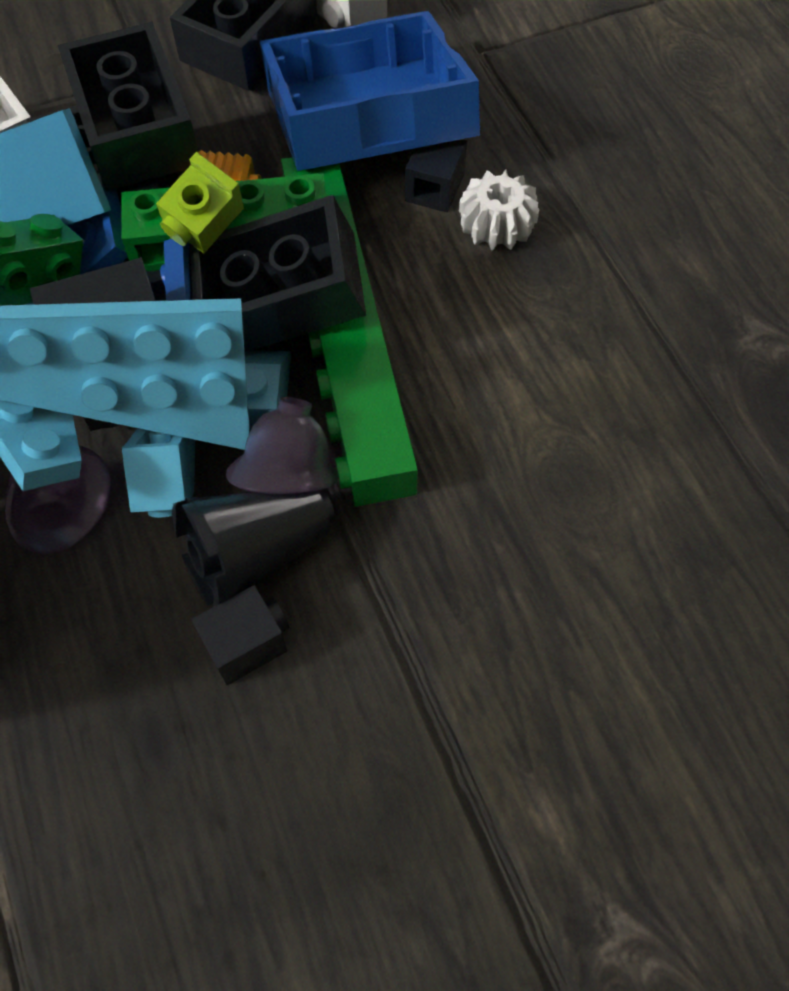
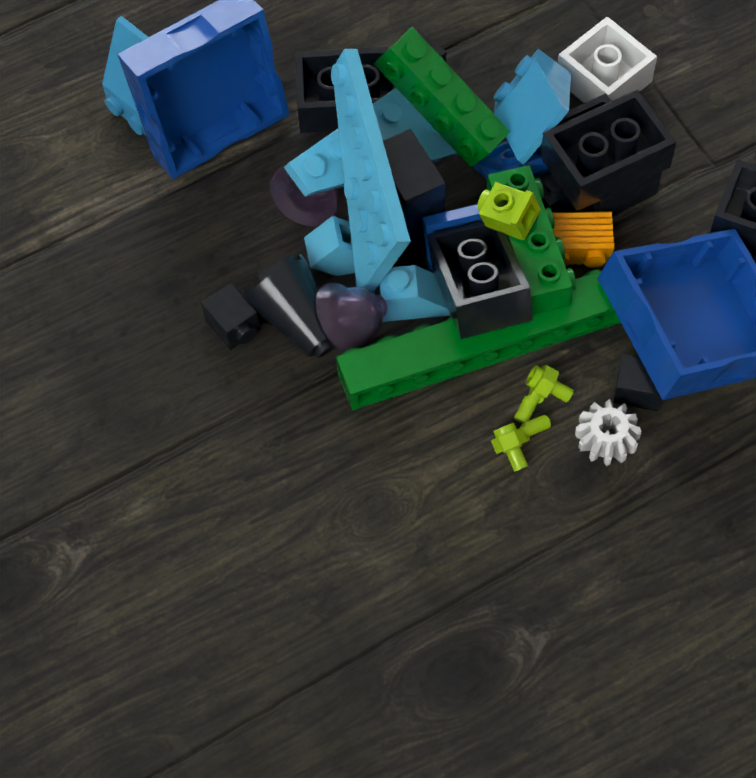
camera: 85 degrees right, 0 degrees up
none -> lime piece [491,415,551,472]
none -> lime piece [514,365,574,424]

